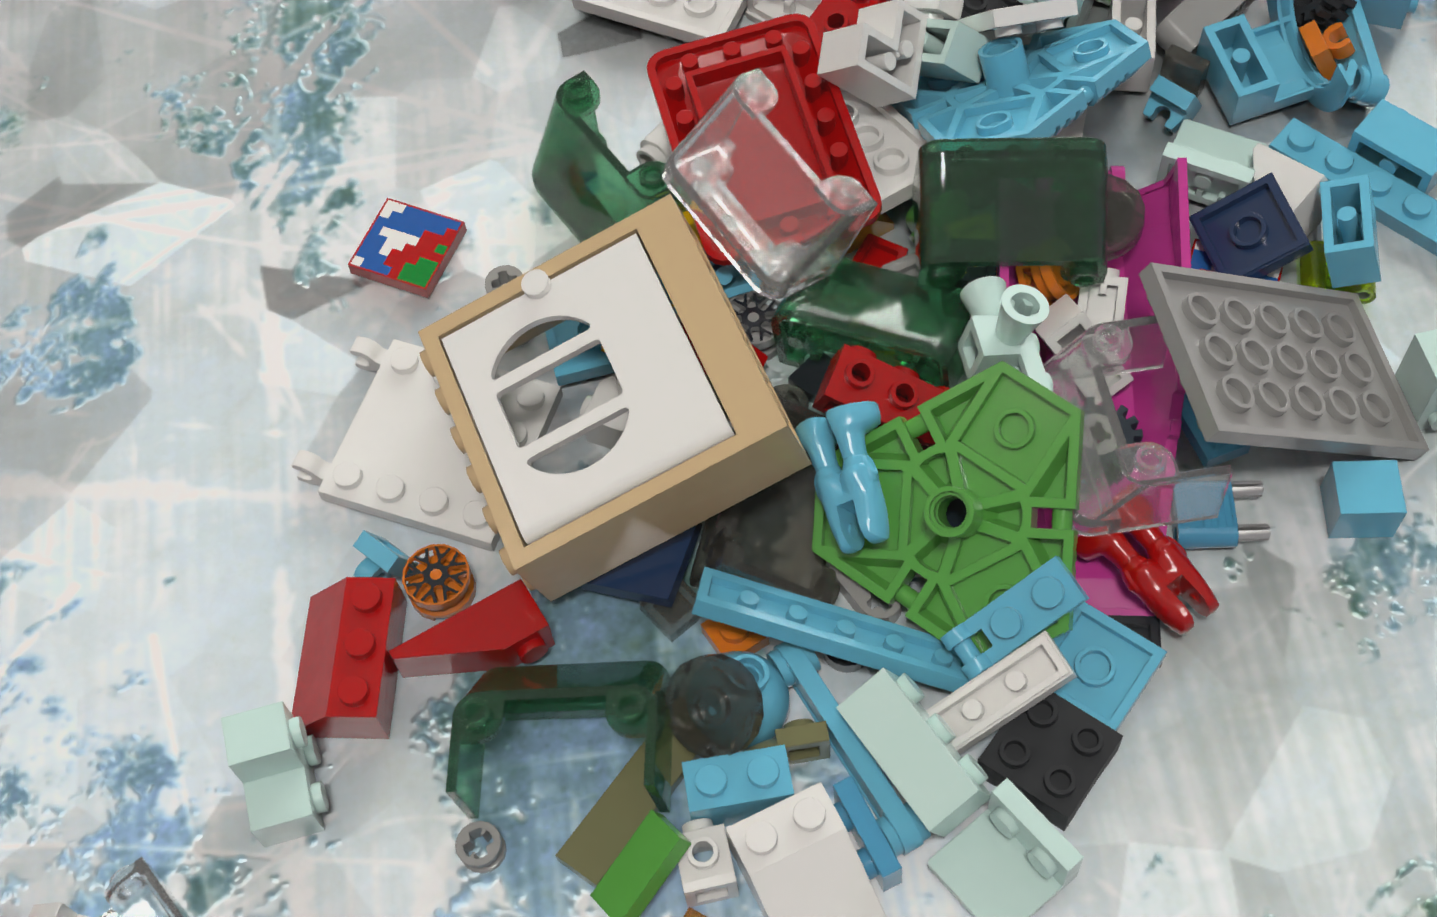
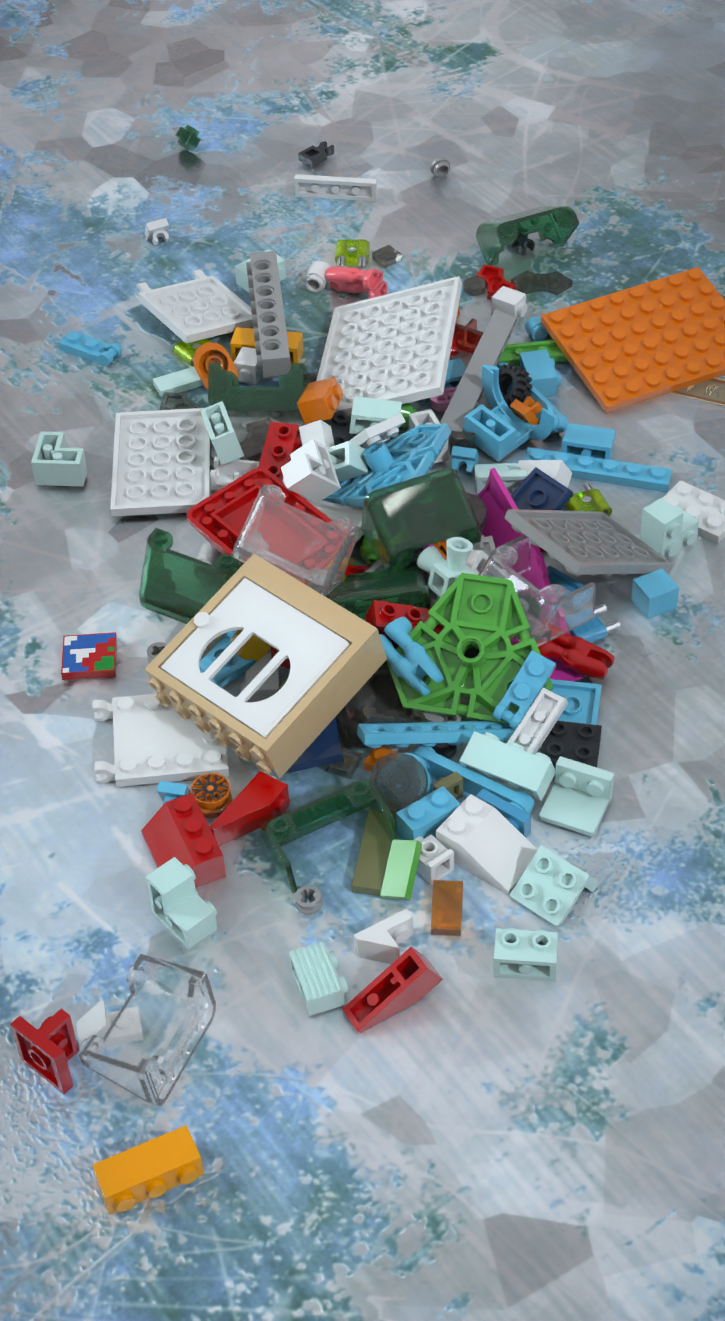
camera: 30 degrees left, 15 degrees down
medium azure brick [1320,174,1381,288] -> none

